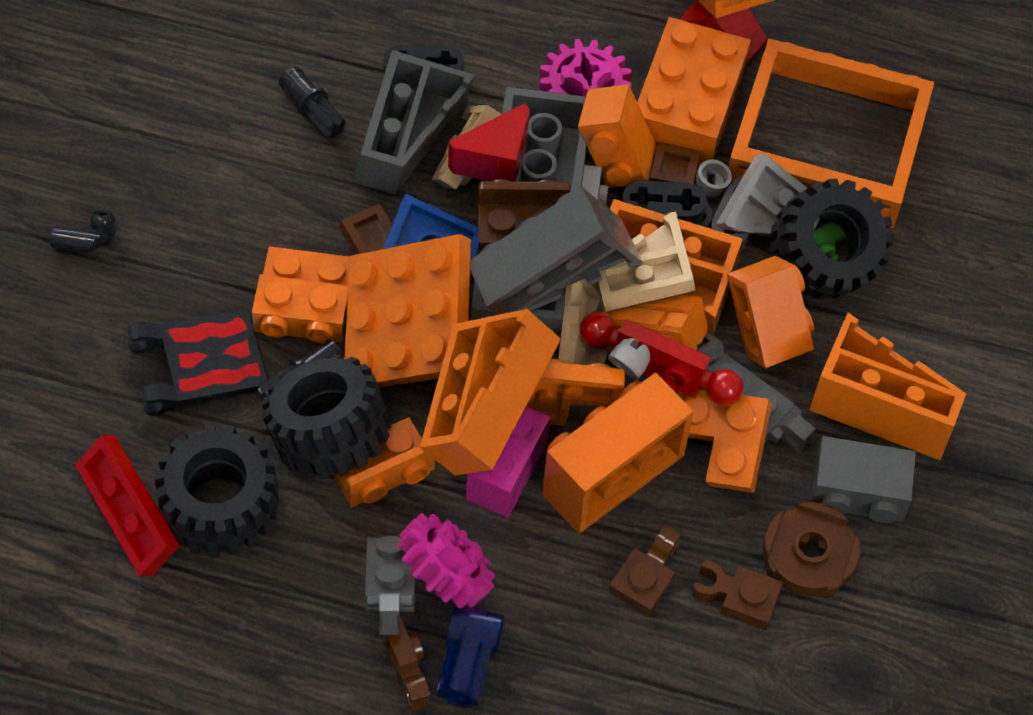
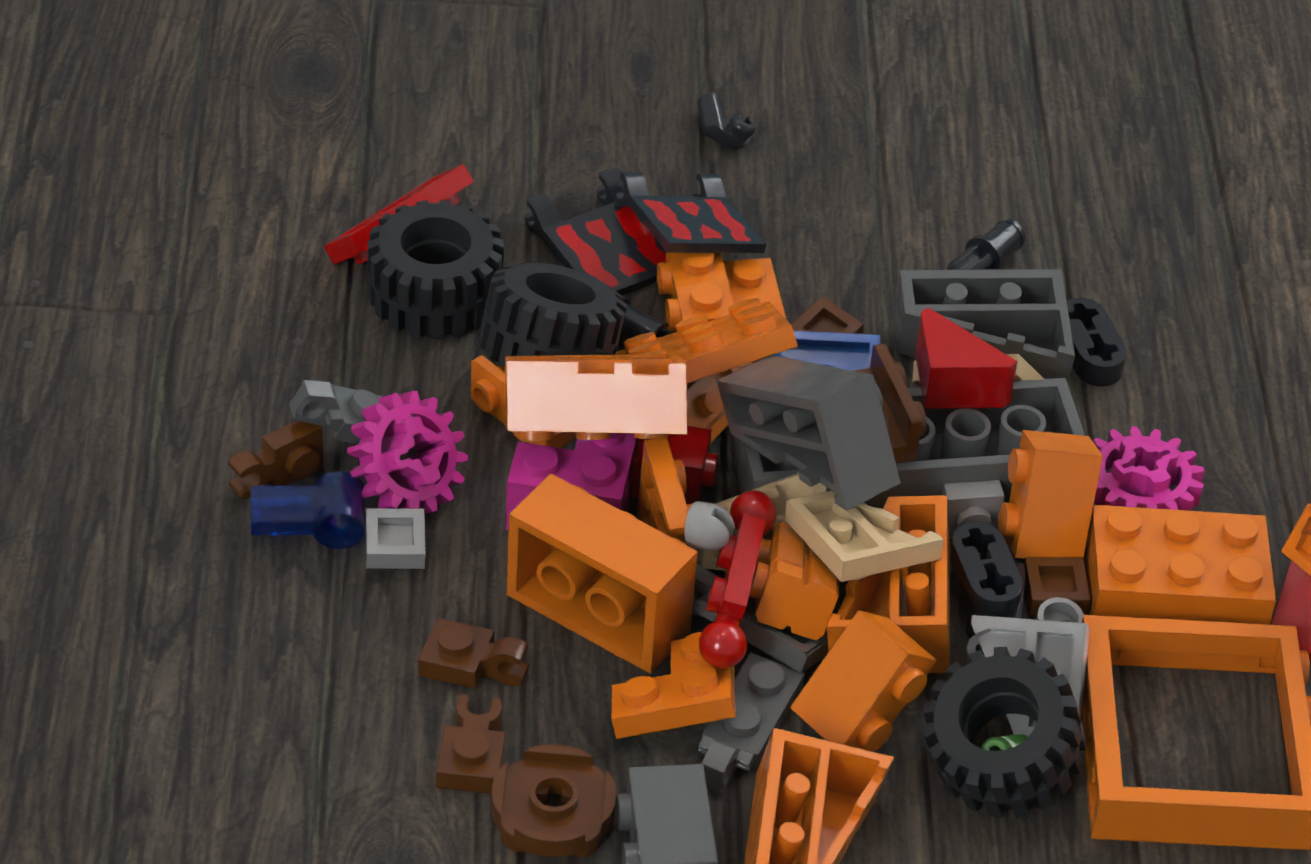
camera: 75 degrees right, 15 degrees down
none -> light grey plate [365,508,426,569]
none -> black flag [615,172,766,253]

